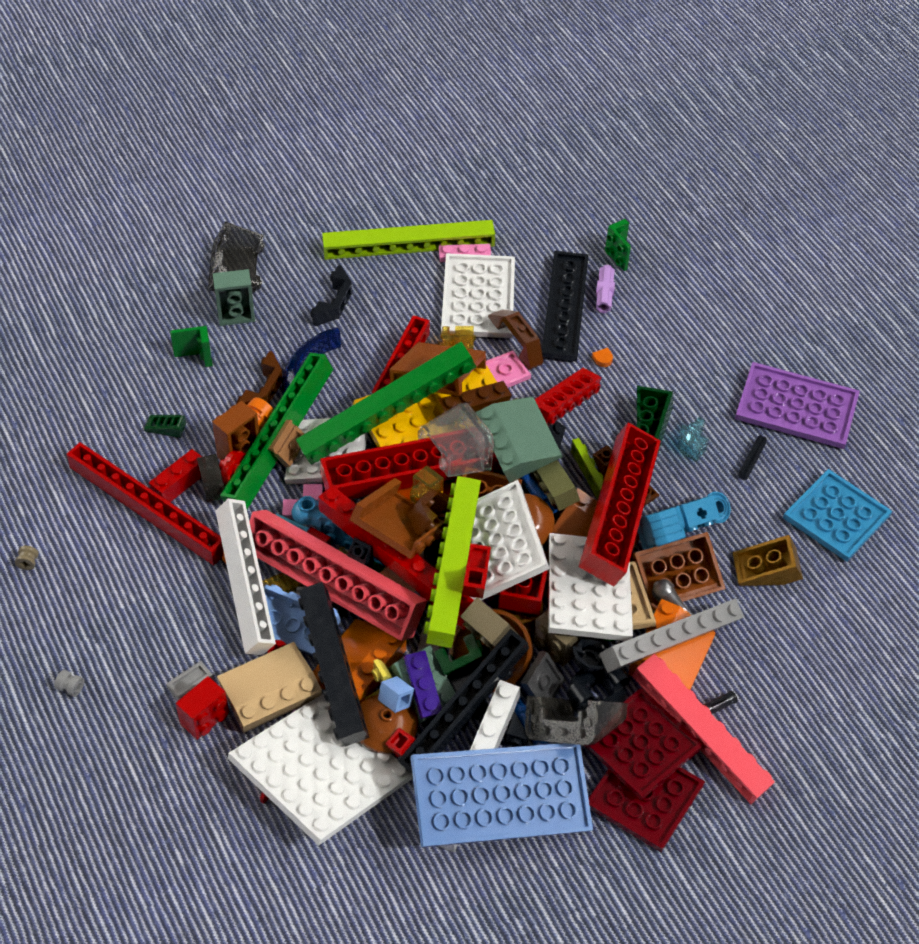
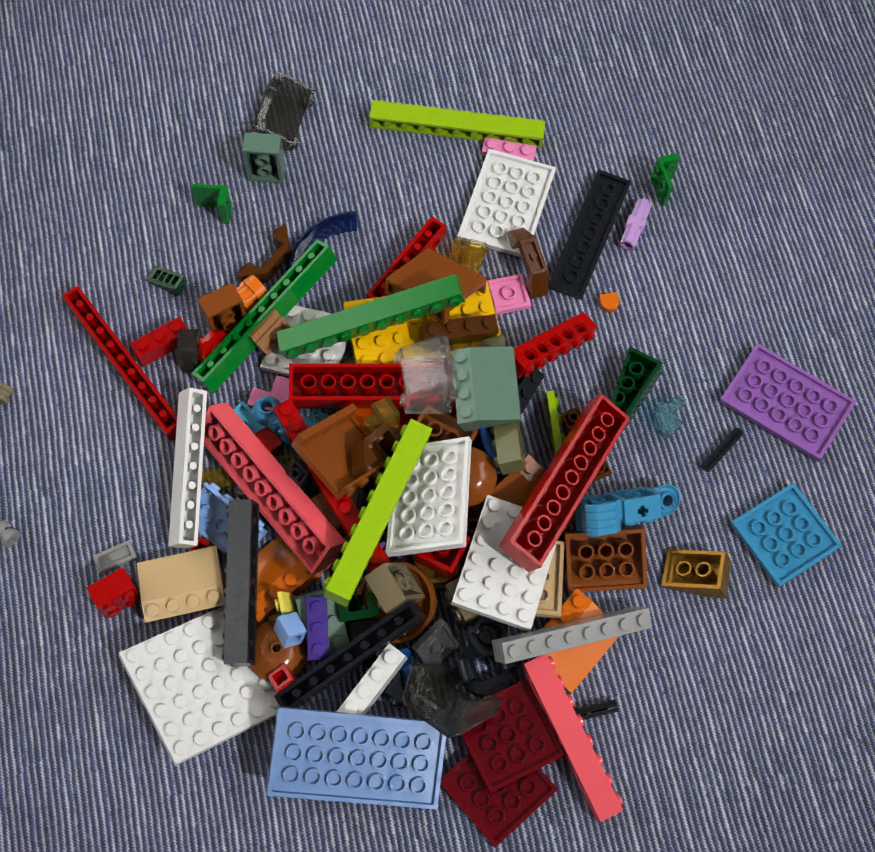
camera: 15 degrees right, 15 degrees up
black slope [310,265,352,326] -> none
red arch [462,543,491,598] -> none
flat silver piece [652,579,694,615] -> none

